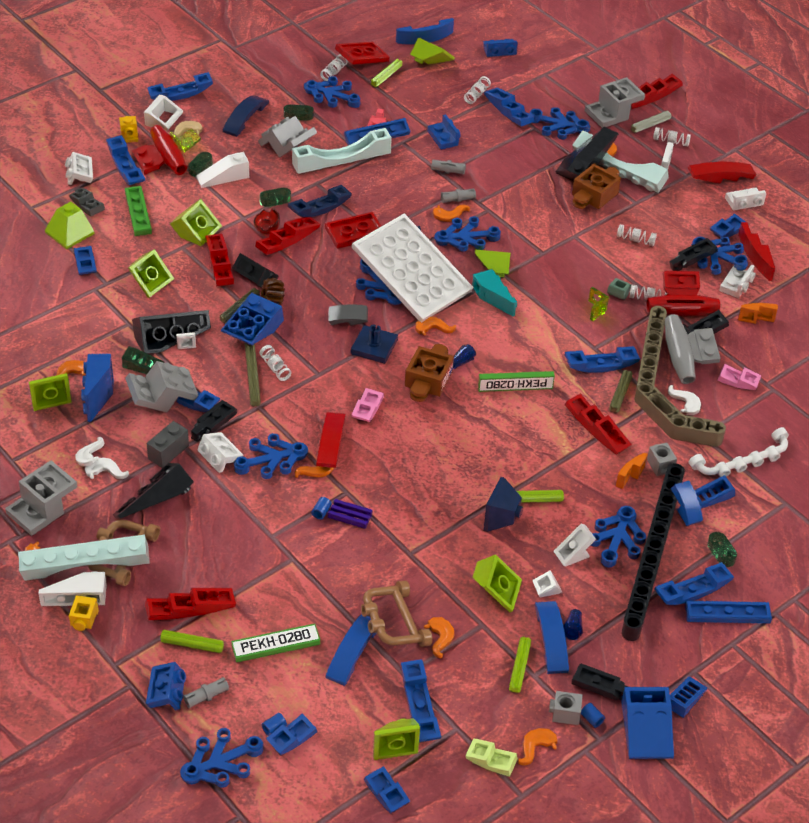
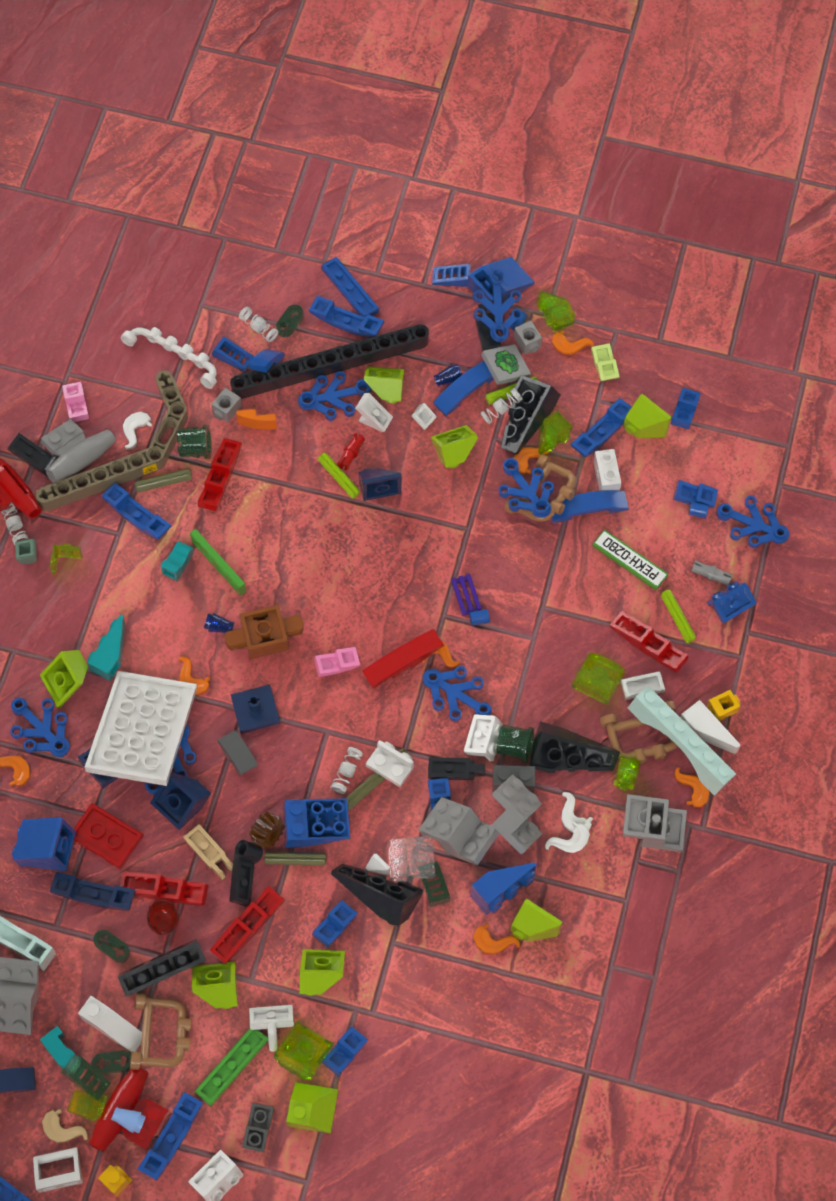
camera: 125 degrees left, 20 degrees up
none -> blue slope [12,817,76,872]
none -> teal leg [40,1026,77,1070]
none -> clear green slope [61,1055,111,1101]
none -> light blue cone [111,1107,146,1133]
none -> black brick [118,939,206,997]
none -> medium nougat bar [130,992,191,1070]
none -> dark blue slope [150,772,211,830]
none -> teal leg [160,541,194,582]
none -> clear green piece [177,424,212,459]
none -> tan hinge [183,824,233,880]
none -> white piece [239,306,278,342]
none -> white plate [249,1005,294,1052]
none -> clear neon green slope [274,1021,334,1080]
none -> blue slope [312,900,358,948]
none -> red pin [337,433,365,471]
none -> lime slope [364,366,404,403]
none -> white bracket [366,740,414,787]
none -> clear slope [389,837,435,881]
none -> blue plant [472,269,522,342]
none -> light grey tile [481,344,531,385]
none -> white piece [481,388,523,424]
none -> light grey bracket [491,774,543,855]
none -> clear green piece [496,724,535,763]
none -> blue plant [498,458,554,518]
none -> black wedge [501,375,561,455]
none -> clear neon green slope [537,291,575,332]
none -> clear neon green slope [538,411,573,455]
none -> clear neon green slope [572,653,626,705]
none -> white brick [593,449,621,491]
none -> clear neon green slope [613,756,640,790]
none -> white tile [620,671,665,700]

